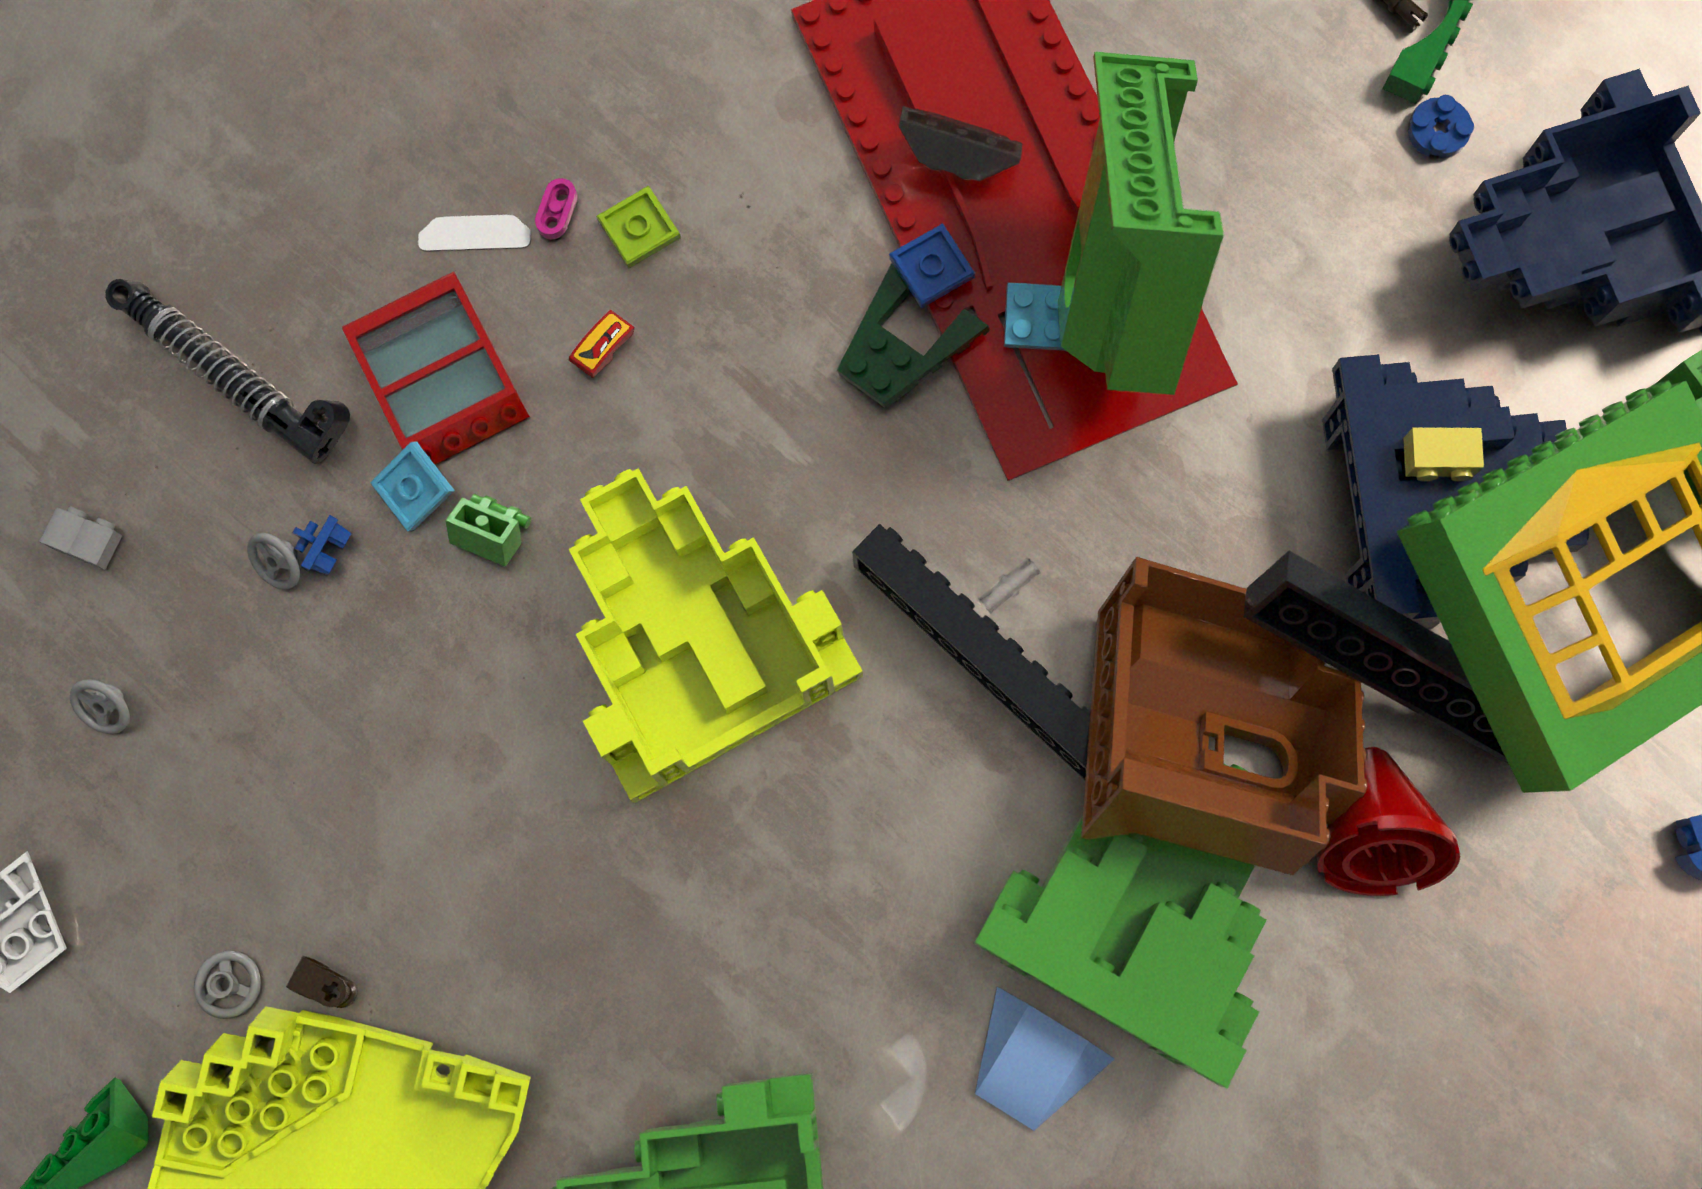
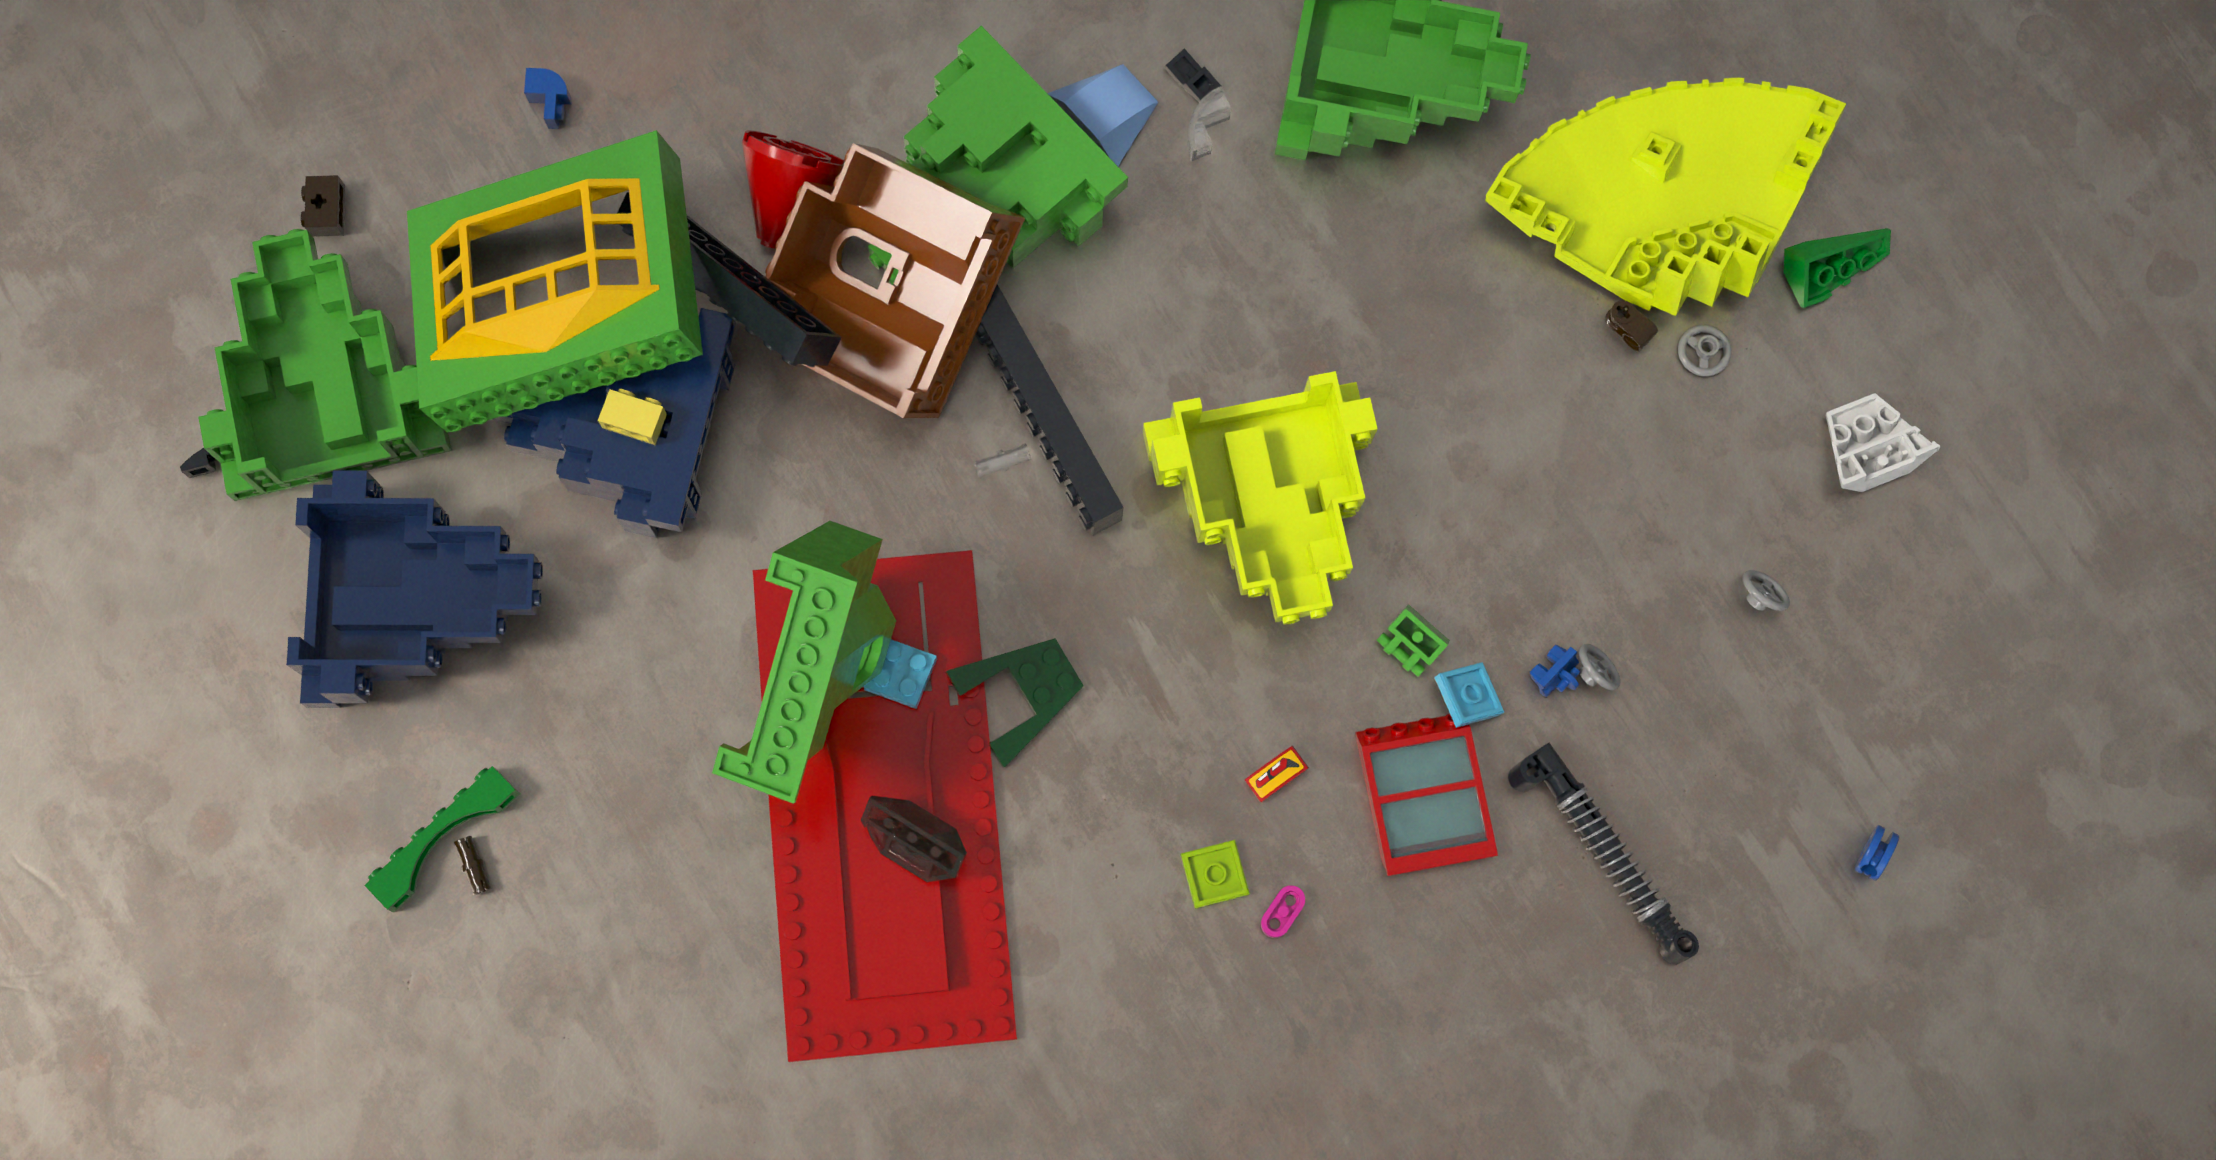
camera: 175 degrees left, 0 degrees up
light grey brick [39,506,122,570] -> none
white sticker [418,215,531,251] -> none
blue plate [889,223,975,308] -> none
blue plate [1408,95,1474,159] -> none
none -> black slope [1163,48,1221,104]

